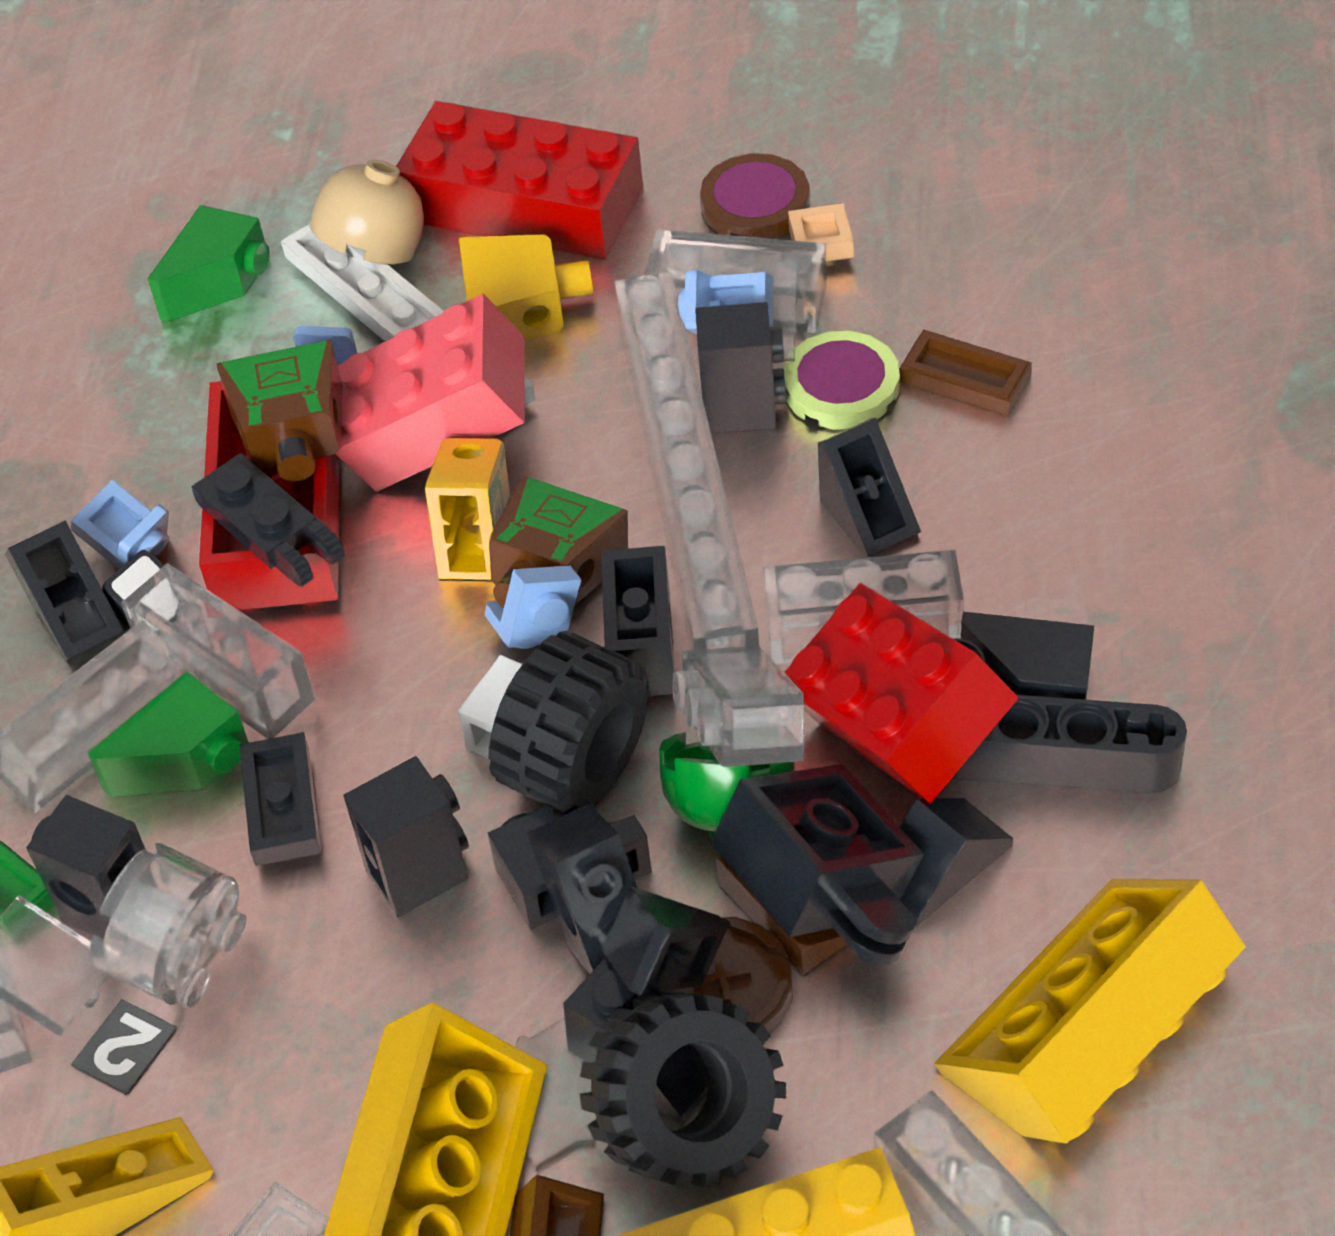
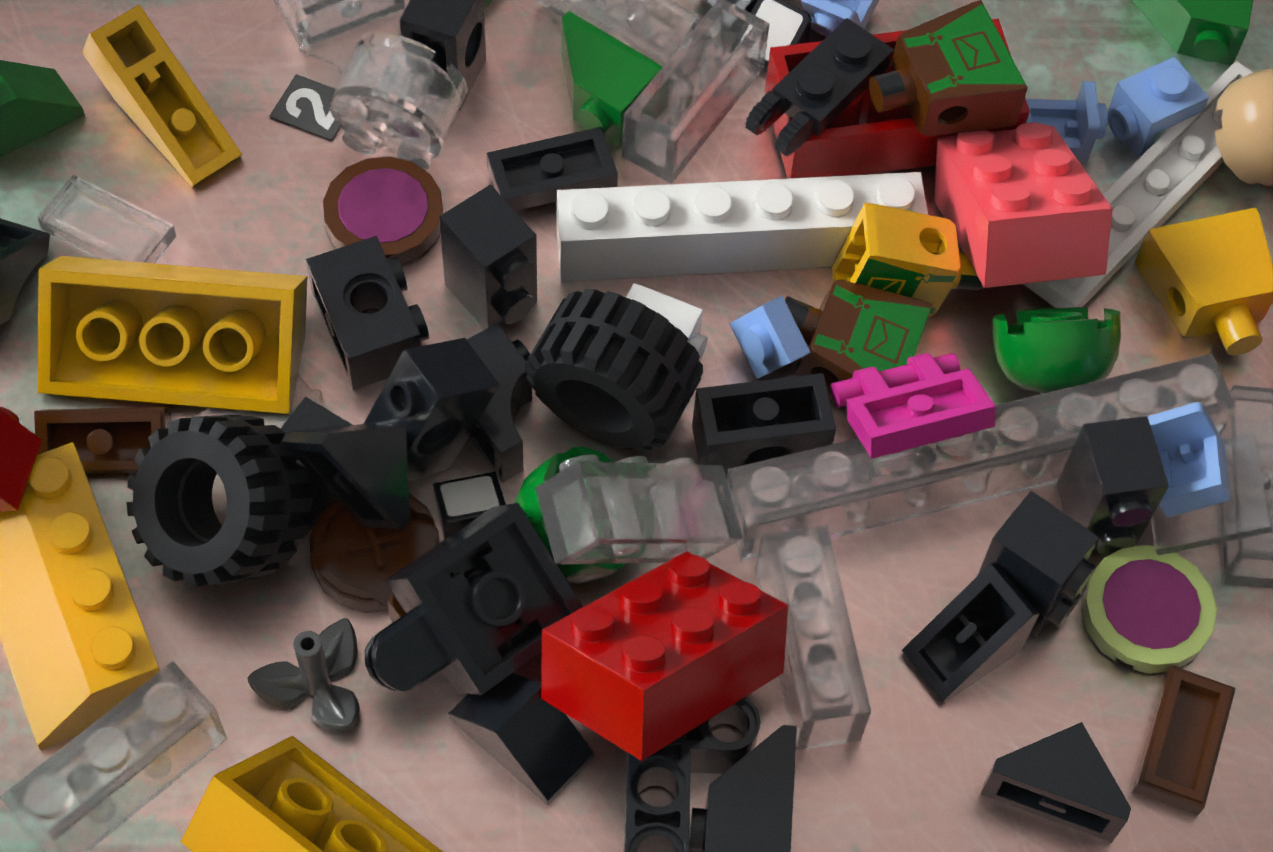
camera: 75 degrees right, 10 degrees up
none -> dark grey plant [247,618,360,731]
none -> black brick [306,236,429,390]
none -> tile [323,156,443,265]
none -> slope [433,471,506,540]
none -> white brick [557,172,928,282]
none -> dark pink plate [831,353,996,459]
none -> black brick [977,491,1099,640]
none -> black slope [980,722,1131,843]
none -> green cylinder [993,307,1121,405]
none -> light blue bracket [1107,56,1209,157]

